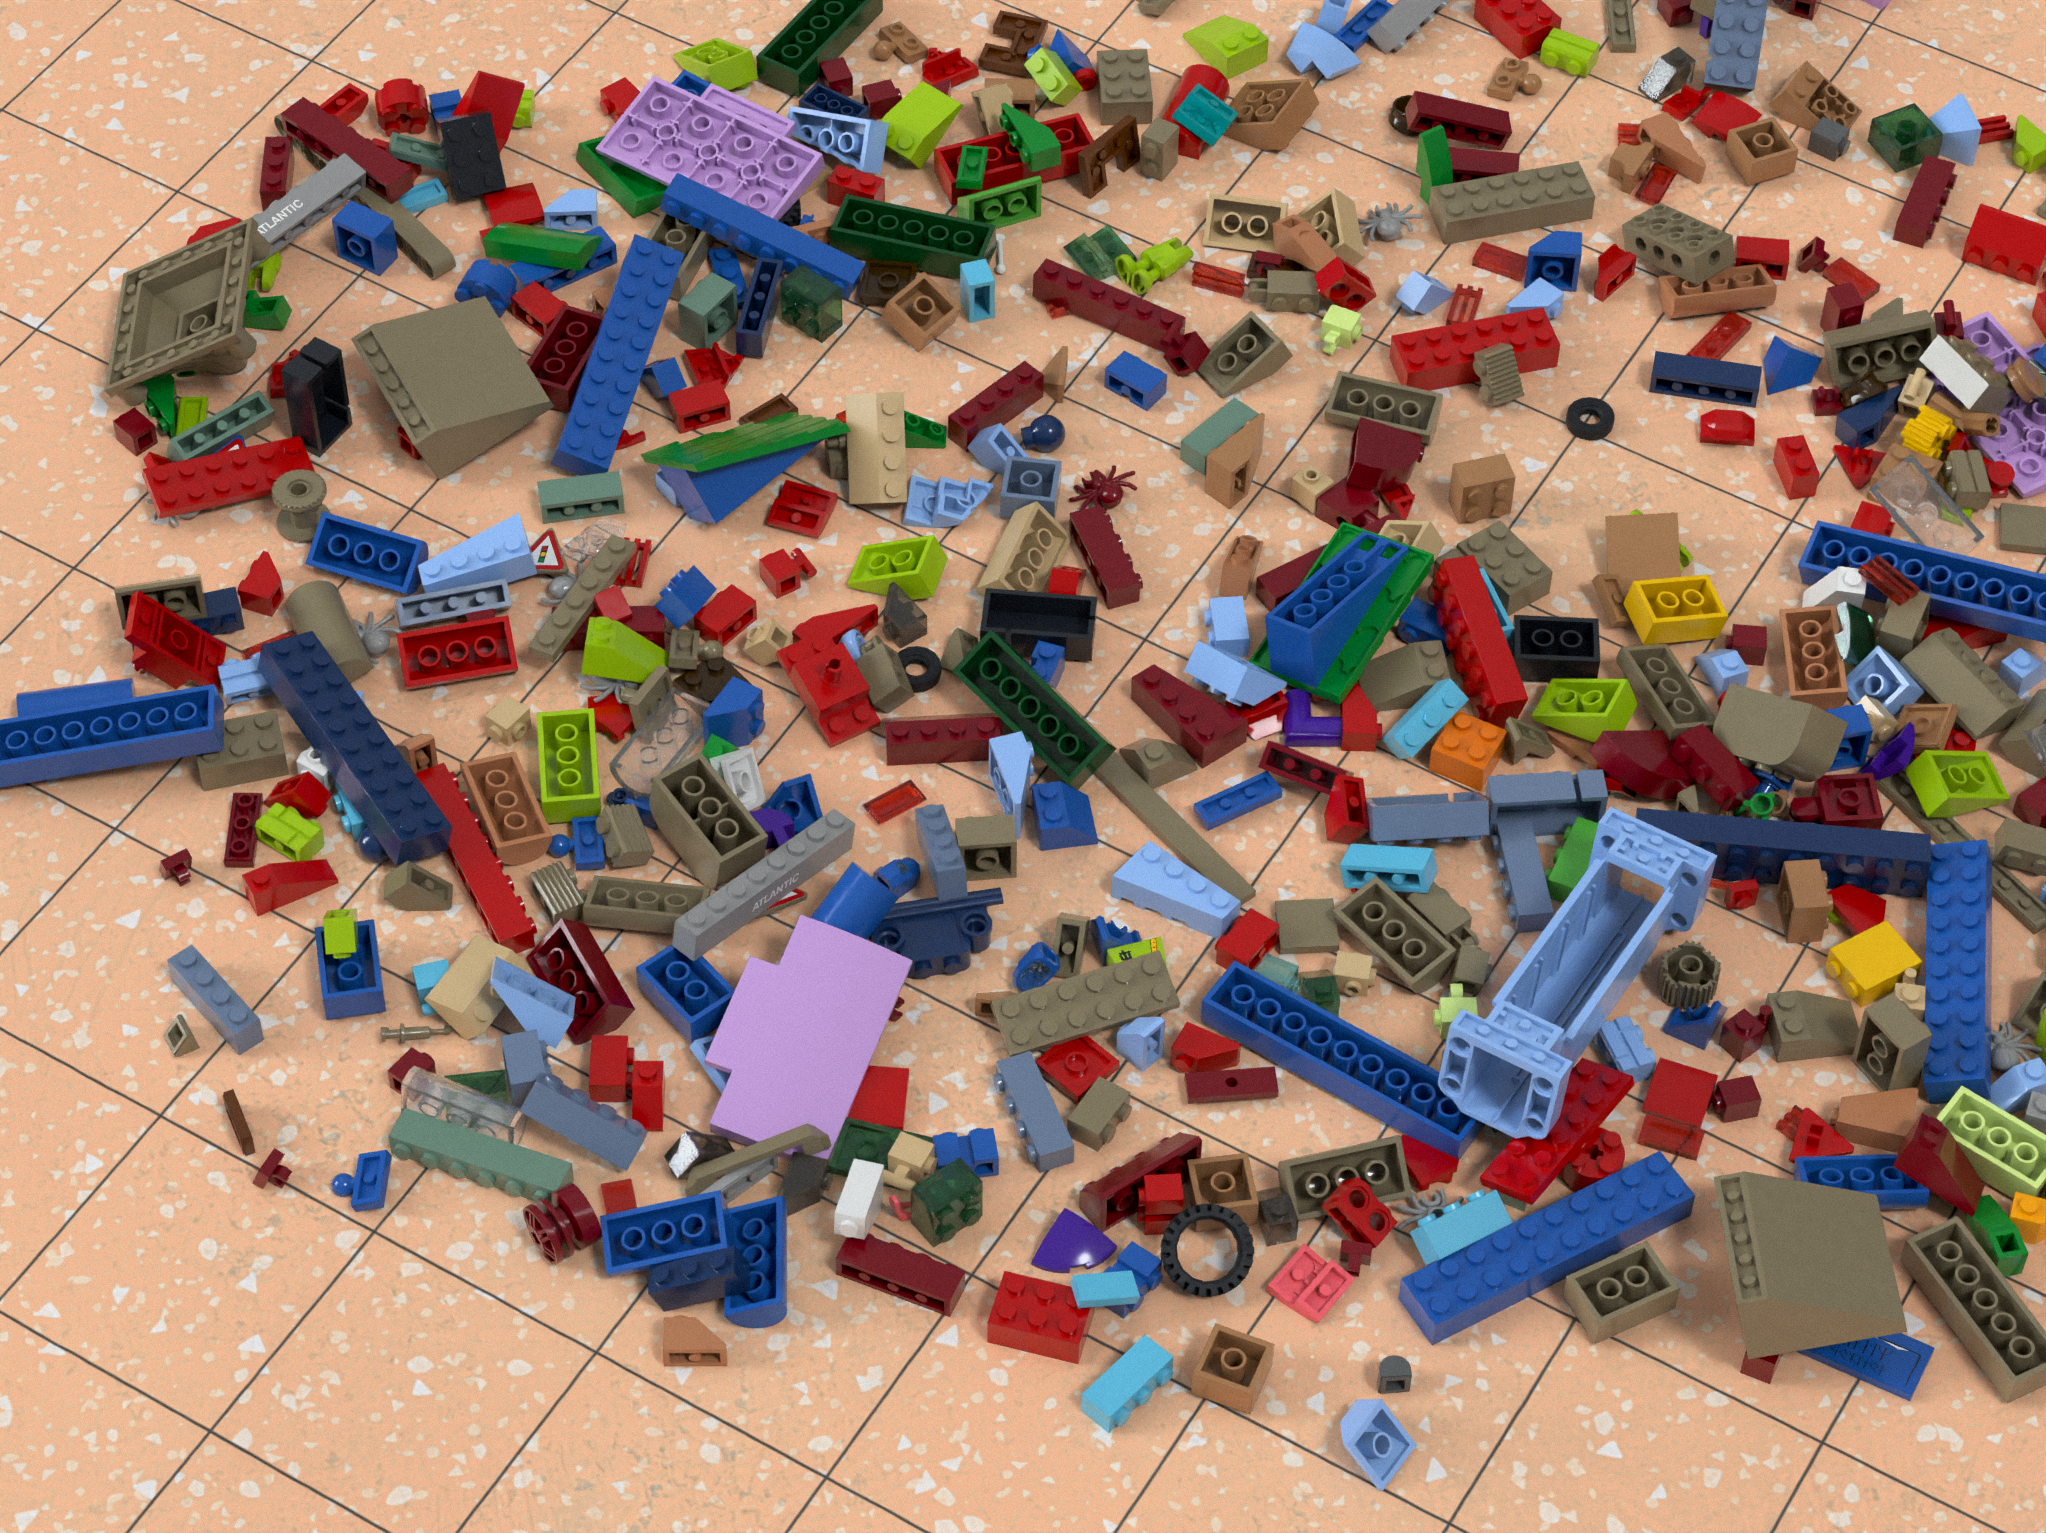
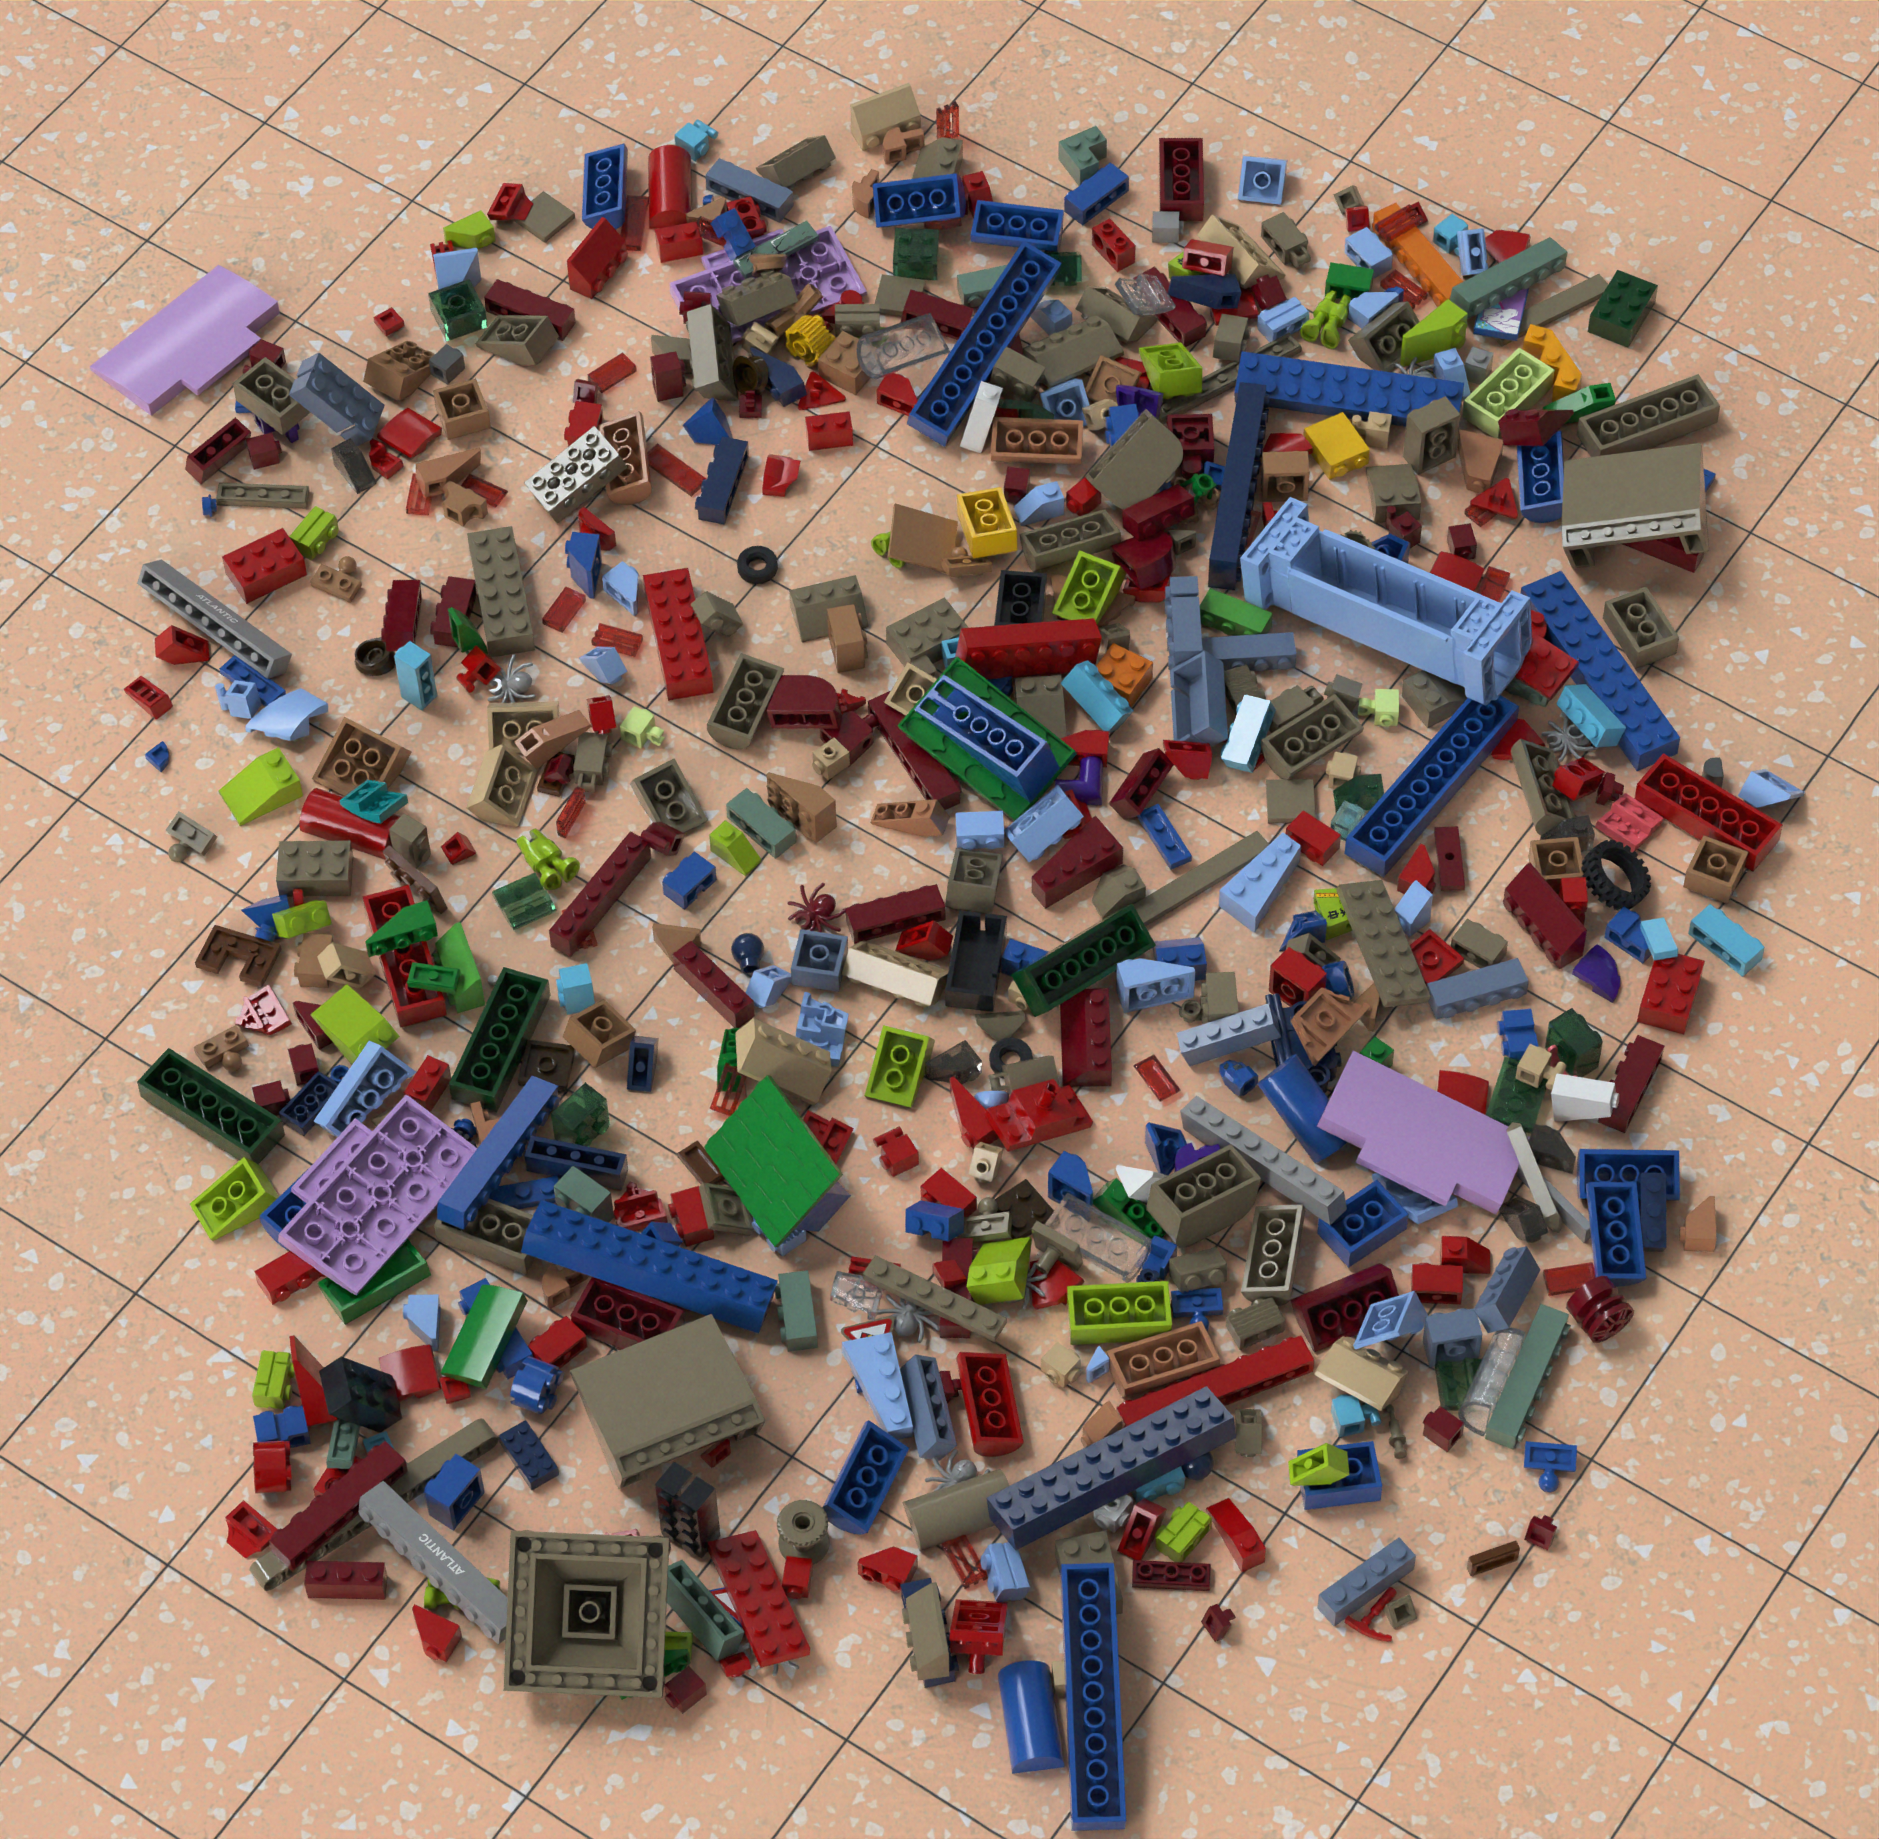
camera: 85 degrees left, 5 degrees up
clear red tile [1858,555,1920,606] -> none
none -> red plate [373,307,405,336]
none -> medium azure brick [394,641,437,710]
none -> red slope [441,832,476,865]
none -> red brick [456,645,502,693]
none -> dark tan slope [475,315,559,366]
none -> dark blue piece [498,1420,559,1491]
none -> dark blue slope [627,1036,659,1092]
none -> dark tan tile [699,1183,754,1236]
none -> lime slope [709,820,762,876]
none -> red brick [782,1556,813,1599]
none -> dark tan slope [789,575,868,642]
none -> dark red brick [900,289,974,340]
none -> dark tan slope [945,848,1003,914]
none -> light blue slope [1086,1346,1109,1383]
none -> dark tan brick [1224,665,1266,716]
none -> red brick [1269,947,1327,1007]
none -> nougat wing [1291,988,1370,1066]
none -> red piece [1344,1587,1397,1642]
none -> green brick [1360,1037,1394,1068]
none -> red brick [1634,753,1783,872]

